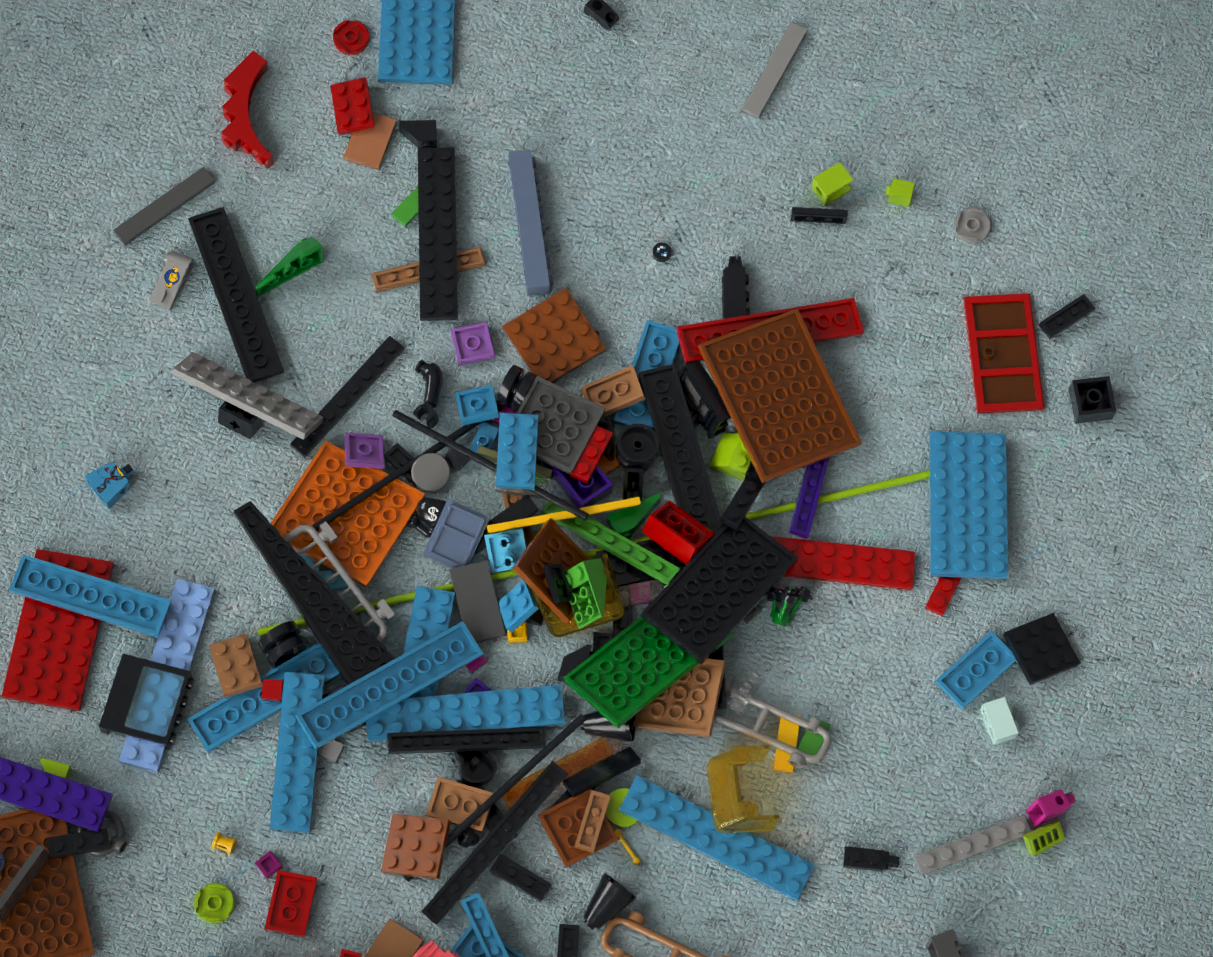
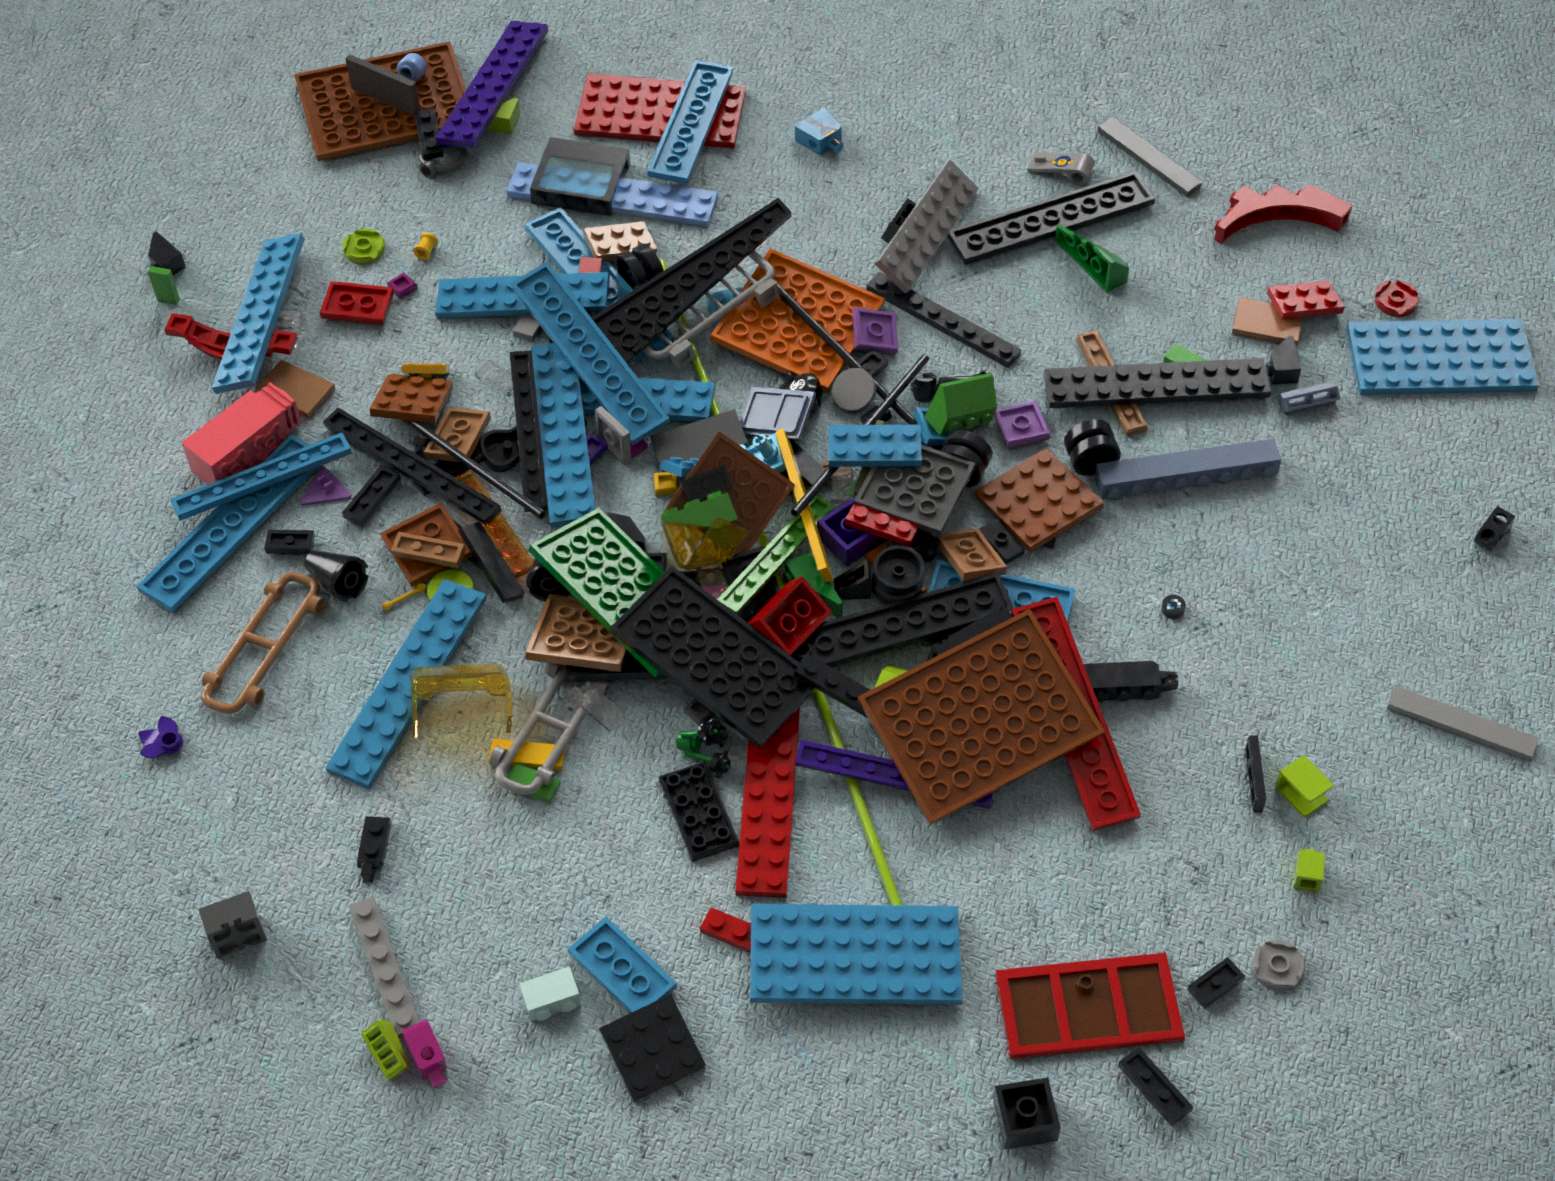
camera: 95 degrees right, 15 degrees down
none -> medium lavender piece [301,466,351,506]
none -> yellow plate [402,363,449,378]
none -> light grey tile [595,406,631,465]
none -> black tile [658,761,739,862]
none -> bright green slope [924,373,997,435]
none -> black plate [979,519,1025,564]
none -> black wheel [1064,419,1121,476]
none -> black plate [1187,957,1245,1009]
none -> sand blue piece [1278,382,1340,412]

